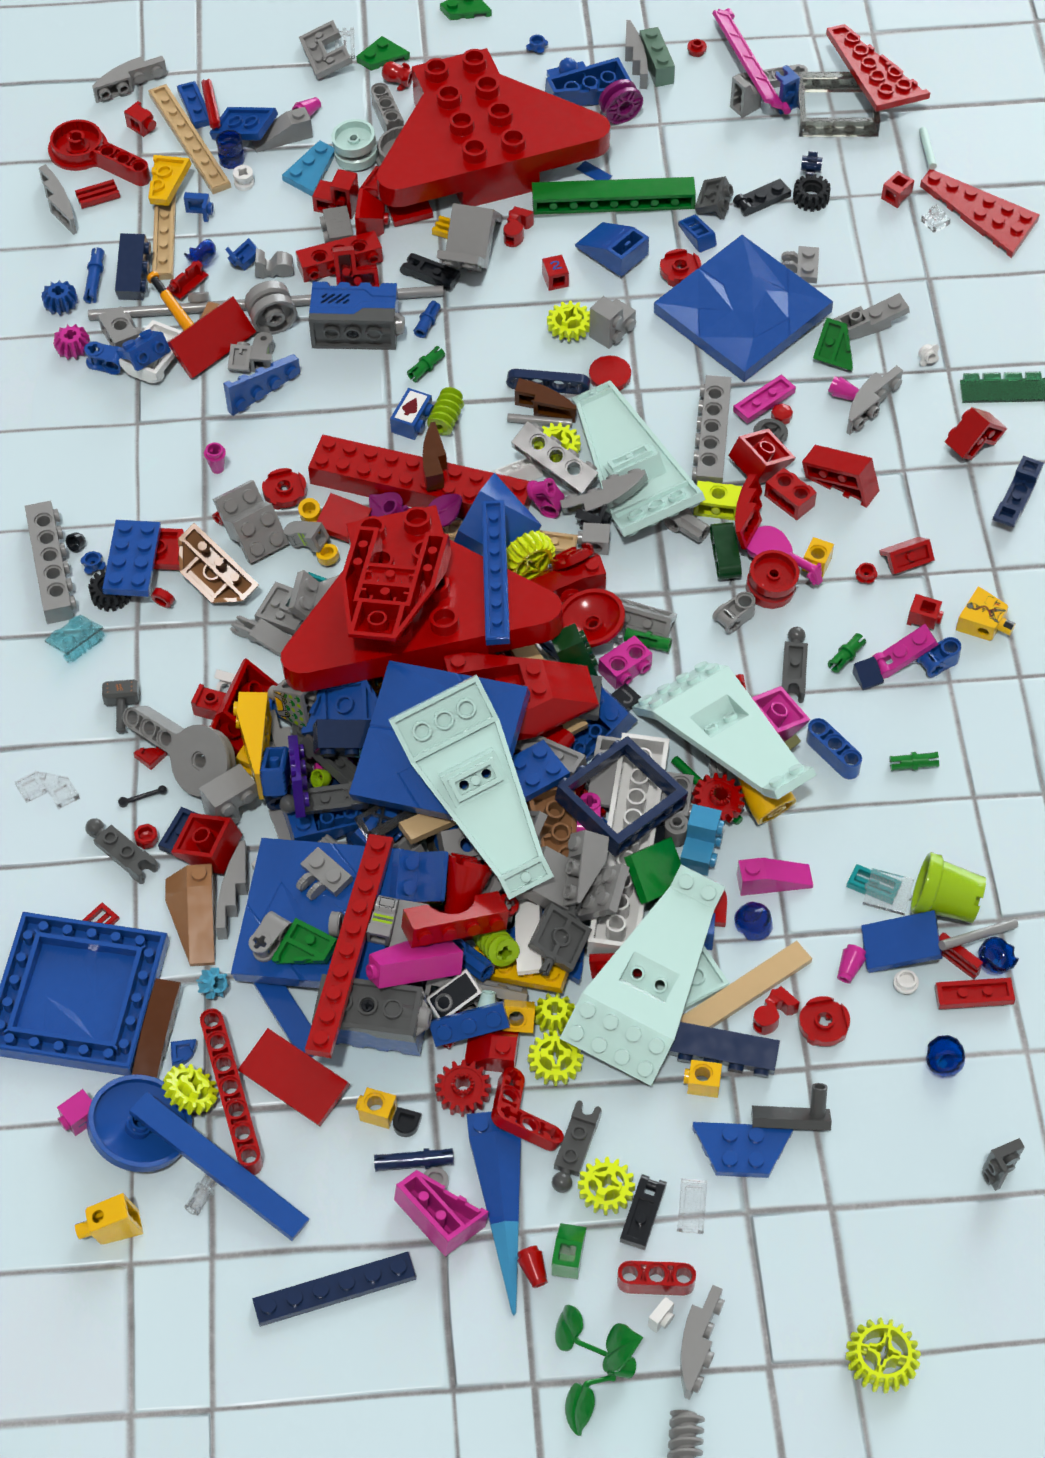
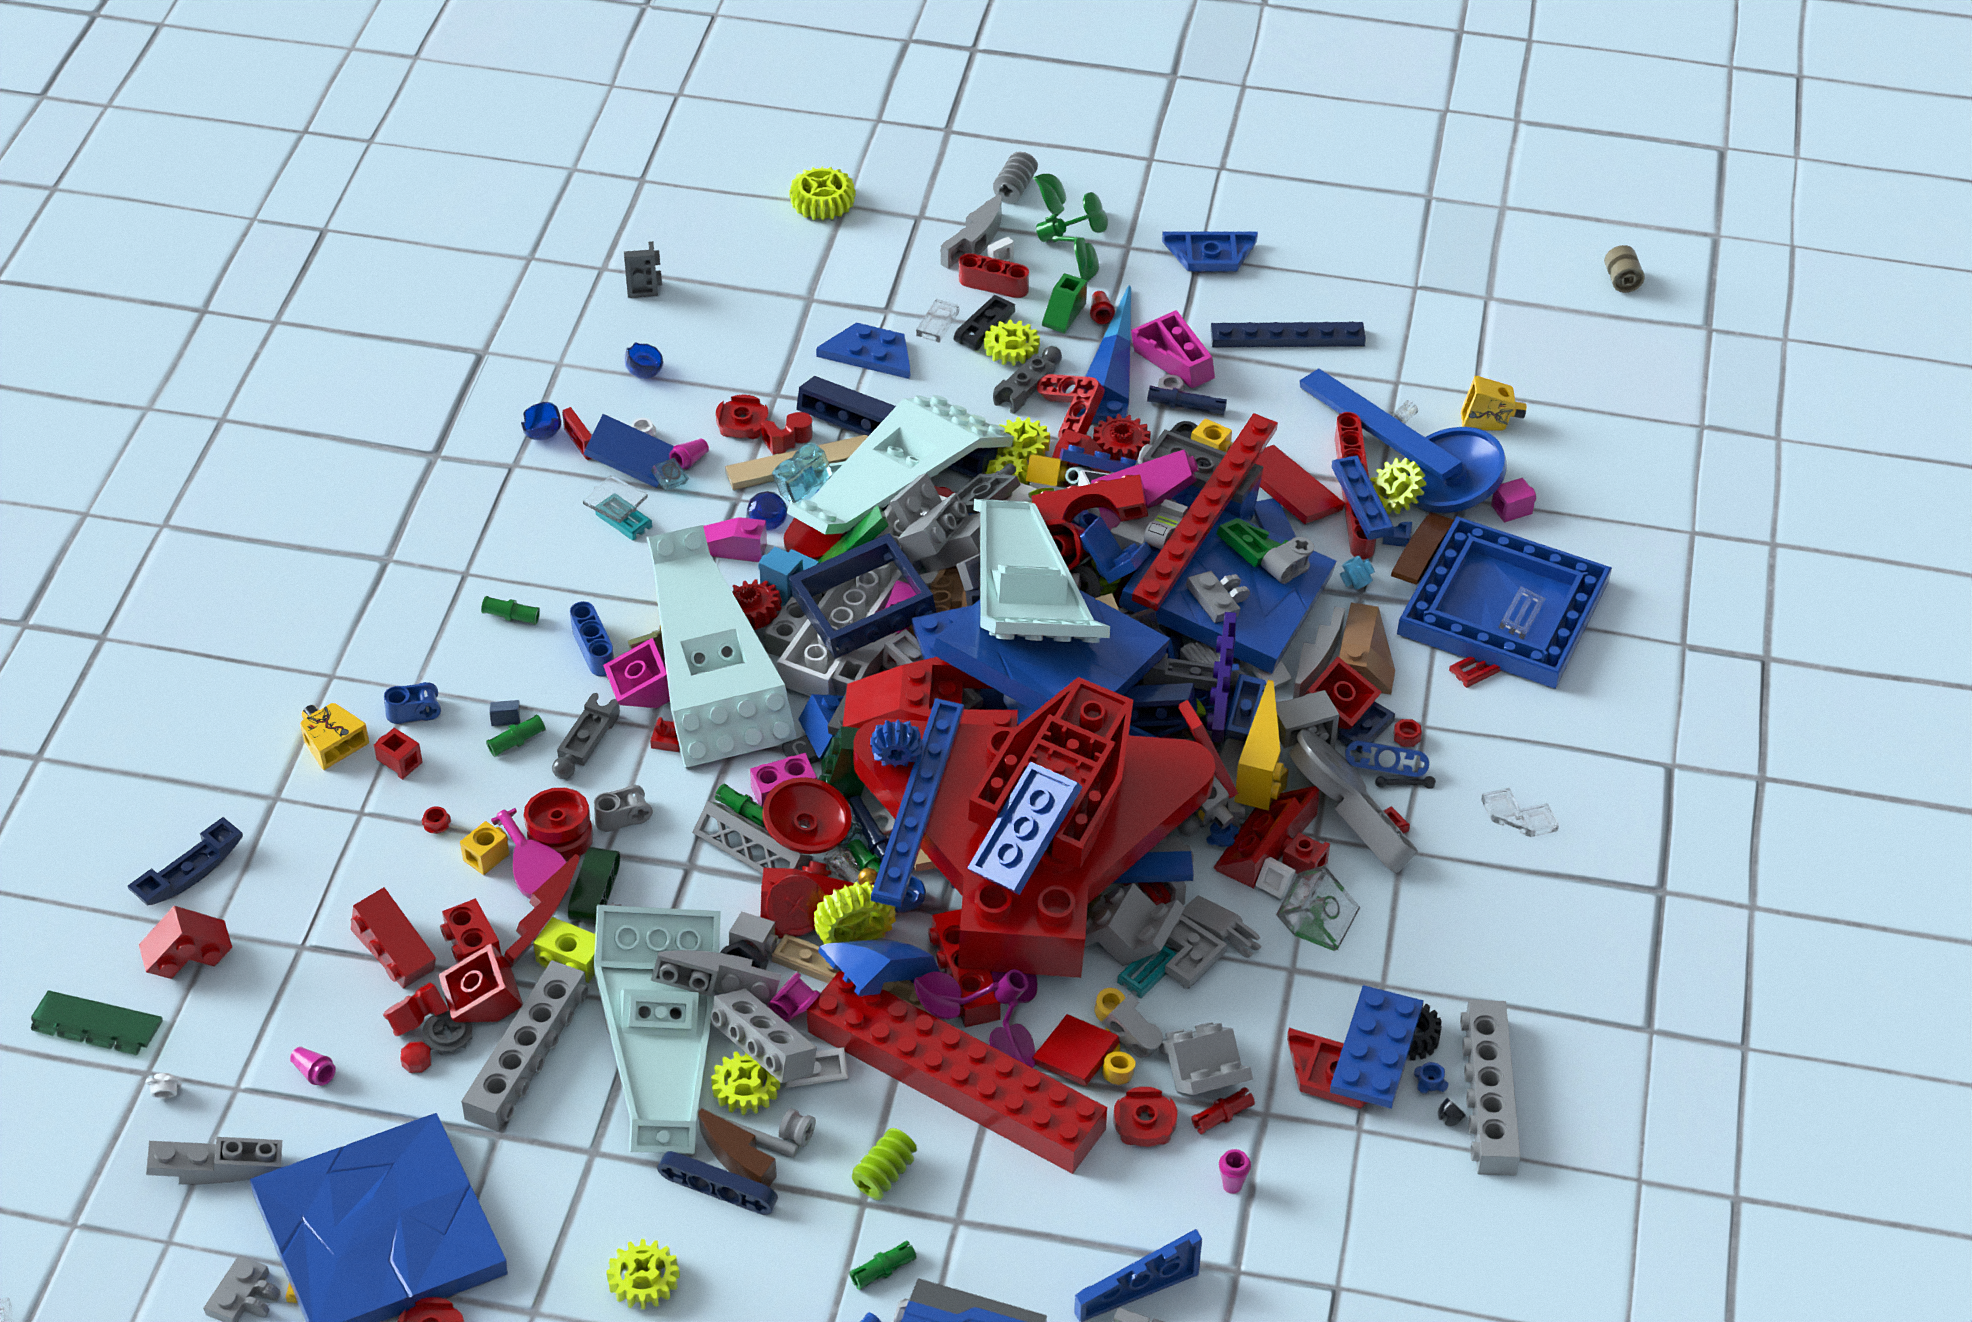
camera: 165 degrees left, 10 degrees down
clear light blue hinge [44,615,105,663] -> none
dark grey plate [85,818,158,884] -> none
dark grey piece [102,679,140,733] -> none
red tile [151,588,175,608] -> none
medium nougat wedge [178,523,259,604] -> none
light grey tile [328,911,344,937] -> none
blue brick [390,388,434,440] -> none
reddish brown slope [422,422,447,491] -> none
light grey brick [589,296,636,349] -> none
red tile [589,355,631,391] -> none
yellow brick [683,1060,722,1098] -> none
dark pink plate [733,374,796,424] -> none
dark grey piece [751,1083,832,1131] -> none
green wing [813,317,853,371] -> none
light grey slope [846,365,903,435] -> none
dark pink plate [872,624,939,679] -> none
red panel [879,537,935,574] -> none
lime piece [911,852,986,923] -> none
red plate [935,977,1015,1009] -> none
light grey bar [938,919,1018,951] -> none
none -> red leg [383,982,449,1036]
none -> clear light blue tile [651,458,689,491]
none -> clear light blue brick [772,442,832,503]
none -> light grey wheel [778,1108,816,1147]
none -> blue gear [870,719,922,768]
none -> plate [968,762,1083,895]
none -> blue wing [1162,231,1258,272]
none -> red tile [1179,700,1239,799]
none -> clear slope [1276,865,1361,951]
none -> blue tile [1331,456,1395,540]
none -> blue beam [1345,740,1429,777]
none -> clear tile [1499,586,1546,640]

